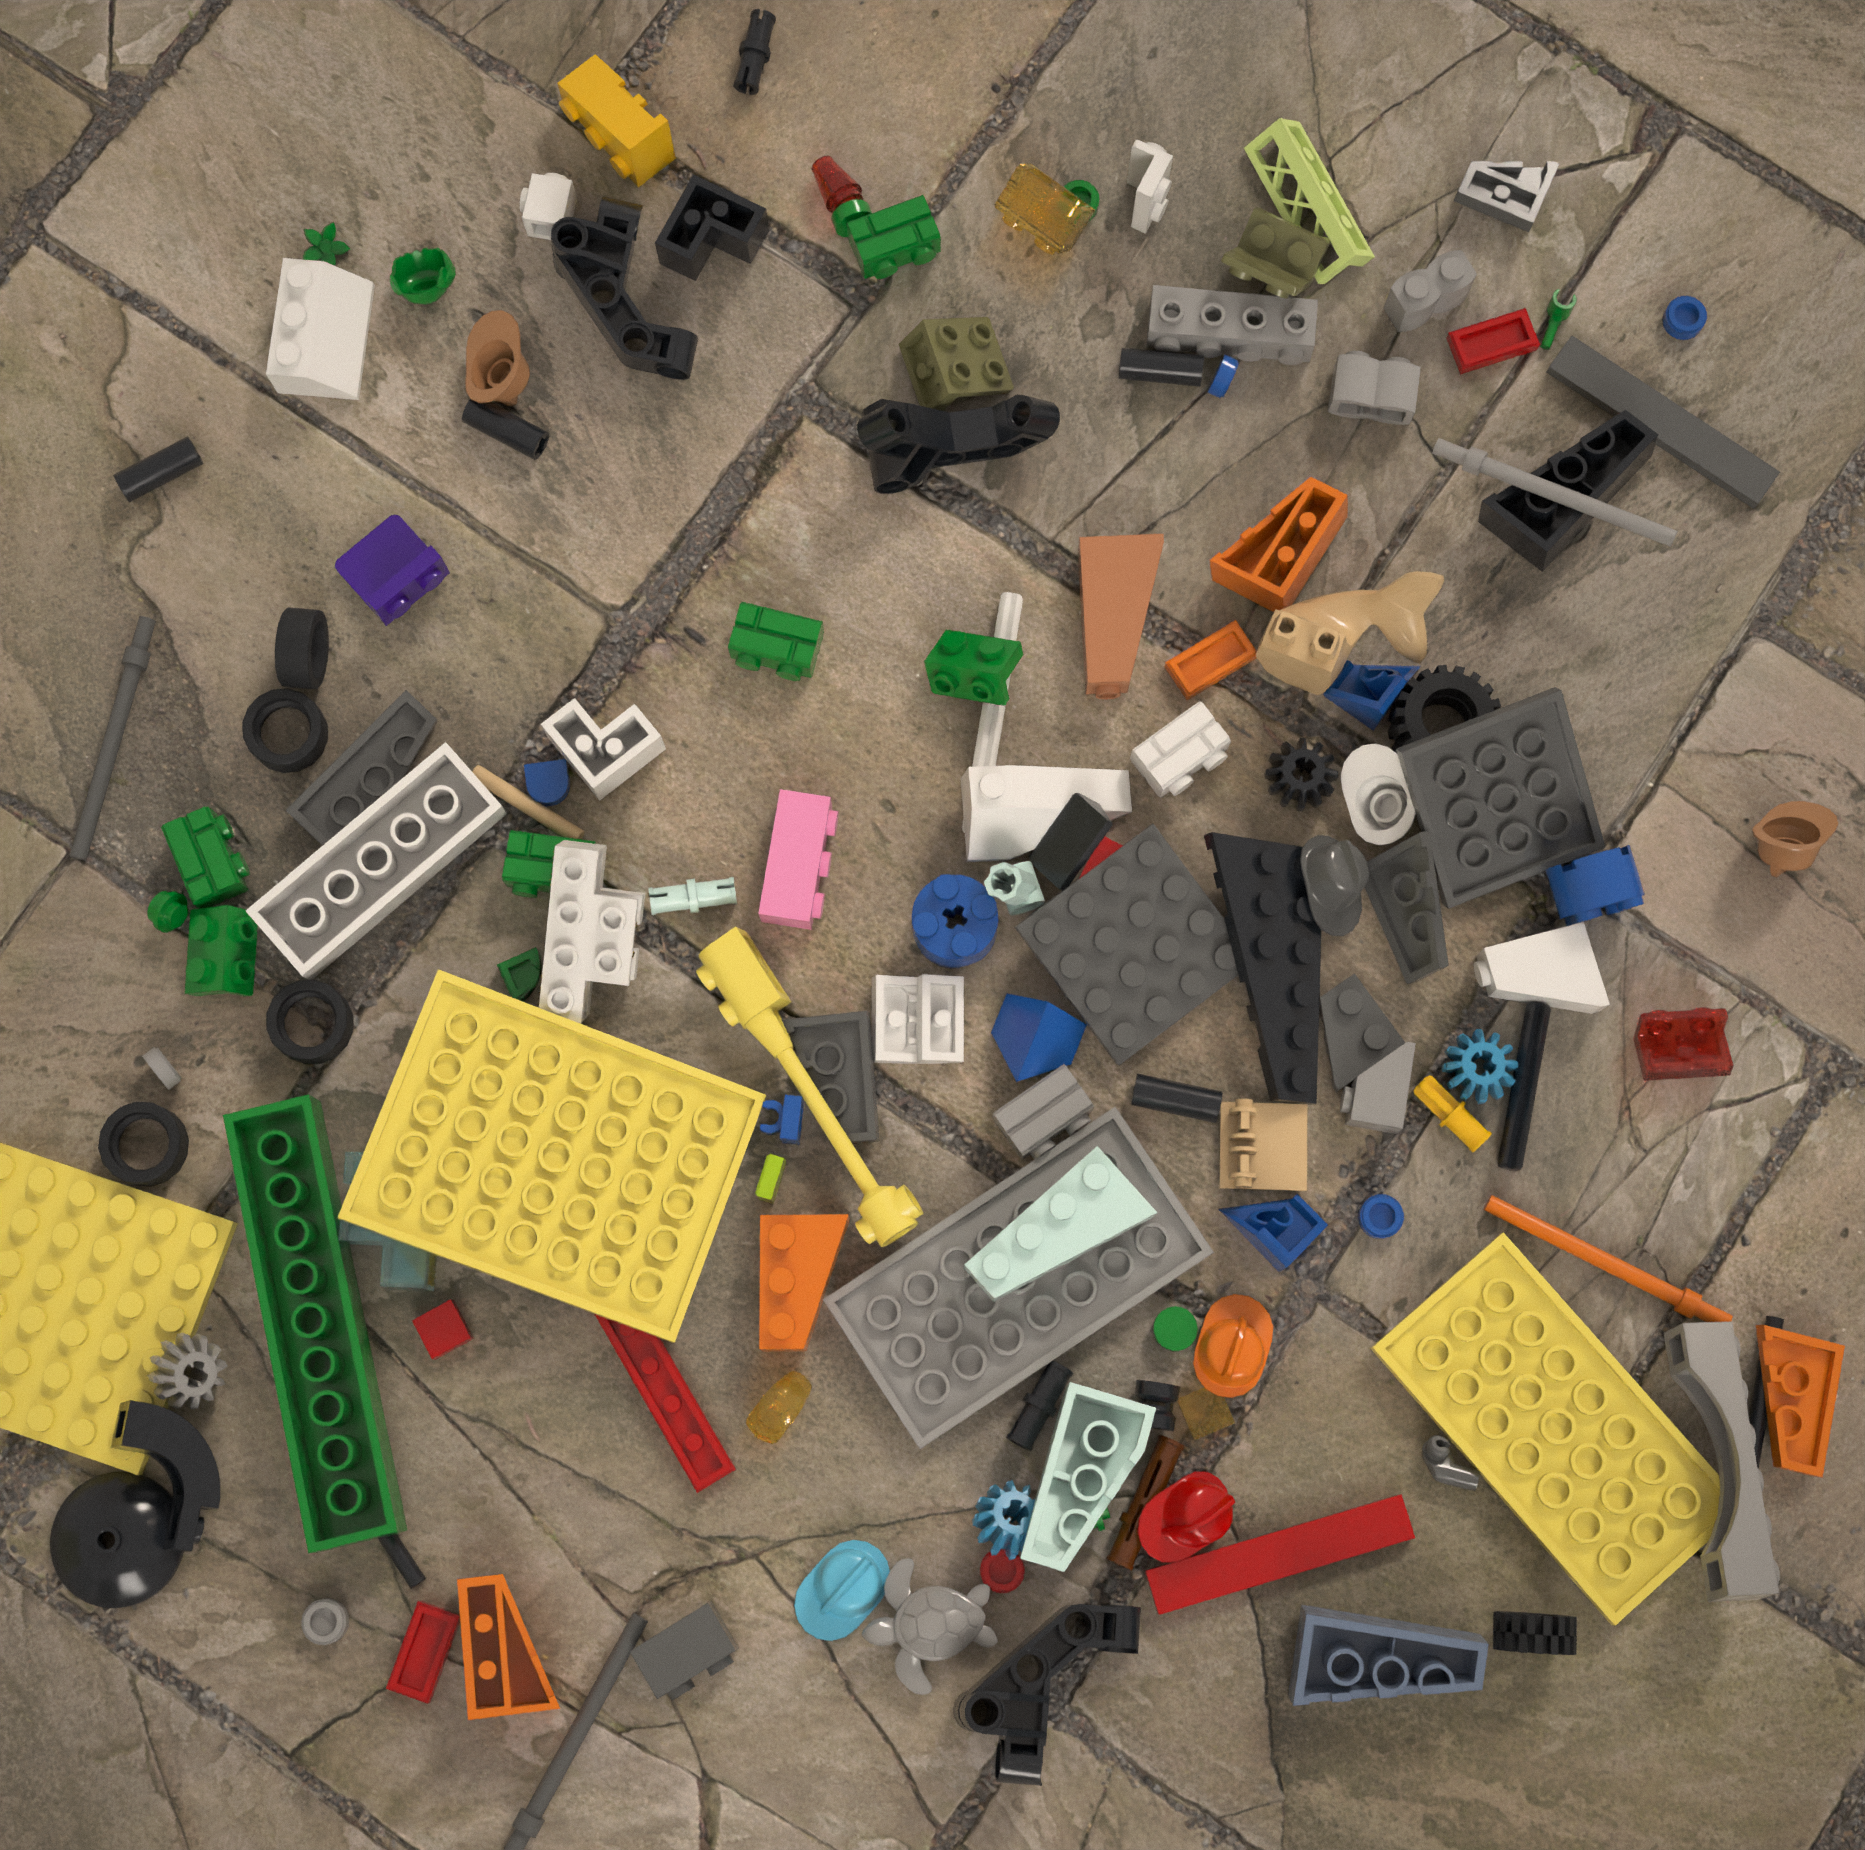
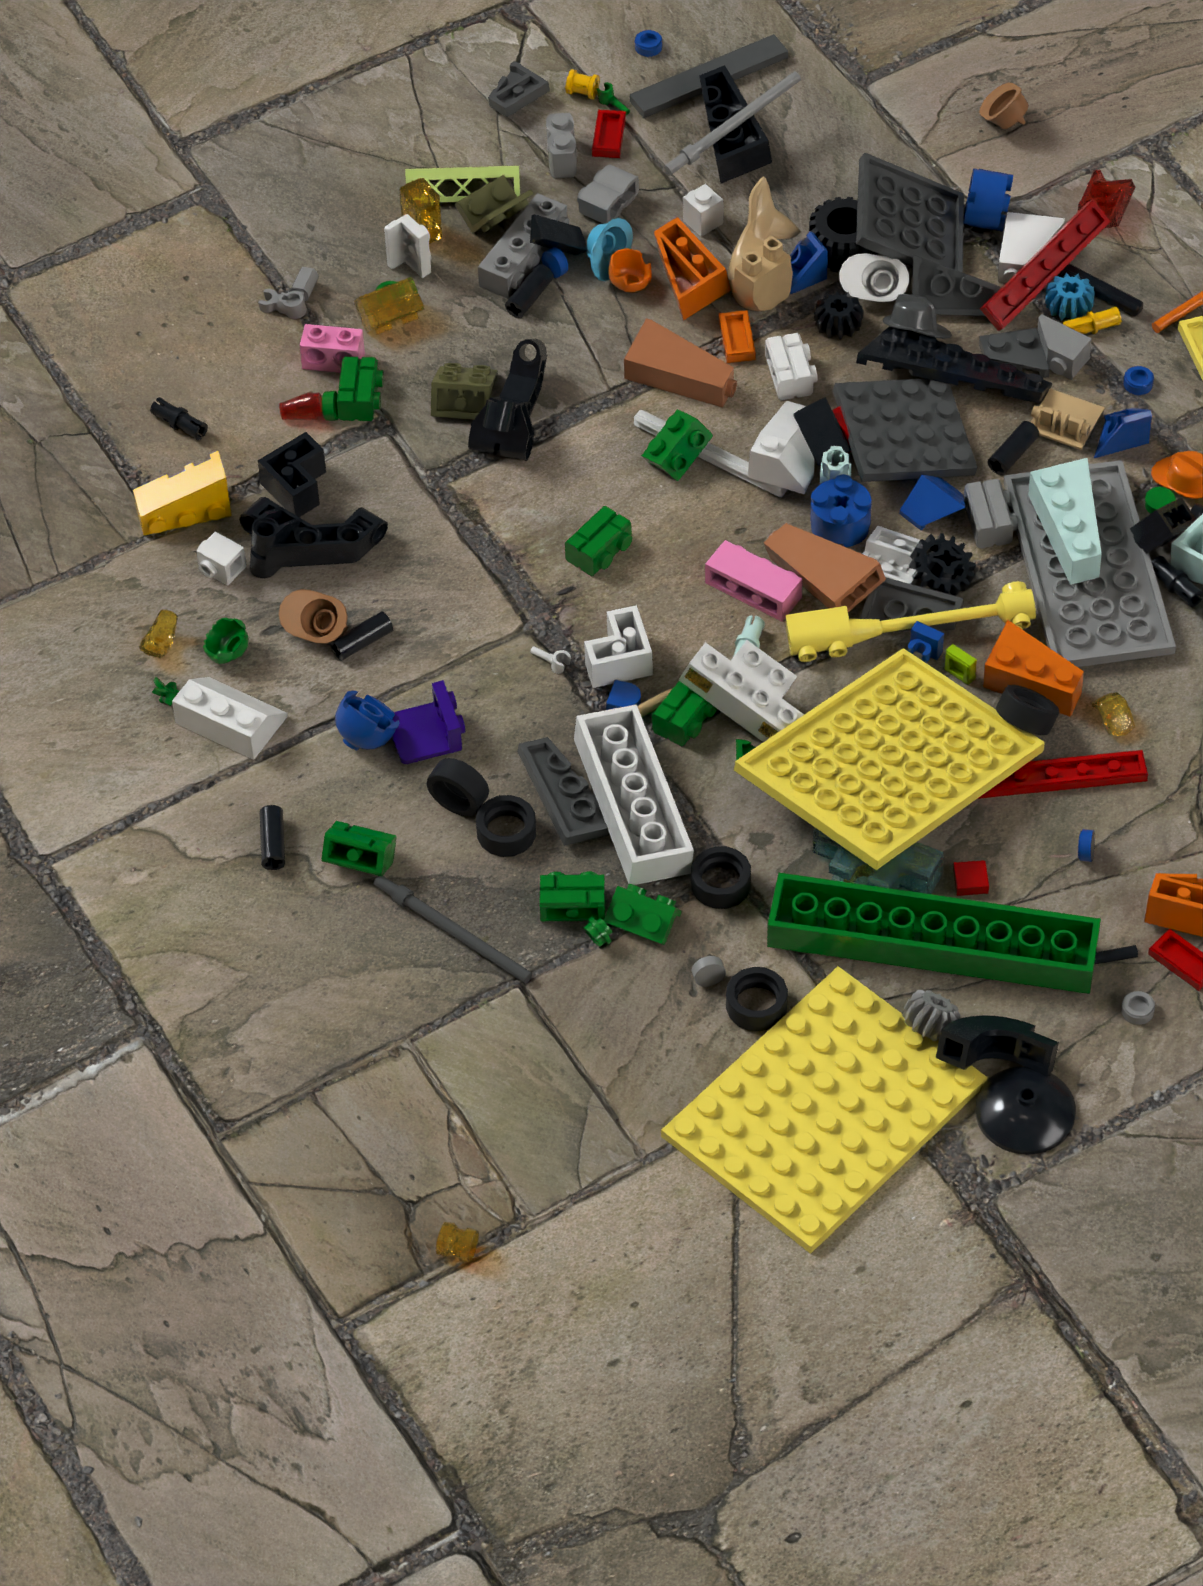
camera: 65 degrees left, 25 degrees down
none -> clear yellow hair [139,609,178,658]
none -> light grey bar [258,267,319,319]
none -> bright pink brick [300,324,365,373]
none -> green brick [321,821,397,876]
none -> blue cylinder [335,690,400,750]
none -> clear yellow brick [399,178,442,244]
none -> black slope [530,214,588,255]
none -> white hand [530,646,571,674]
none -> yellow bush [565,69,600,100]
none -> medium azure piece [587,218,633,281]
none -> orange hair [608,248,652,293]
none -> white brick [683,184,723,237]
none -> nougat slope [764,523,886,613]
none -> black gear [909,533,976,596]
none -> red tile [980,200,1111,331]
none -> black tyre [996,685,1060,735]
none -> blue tile [1078,829,1095,862]
none -> black brick [1130,497,1196,554]

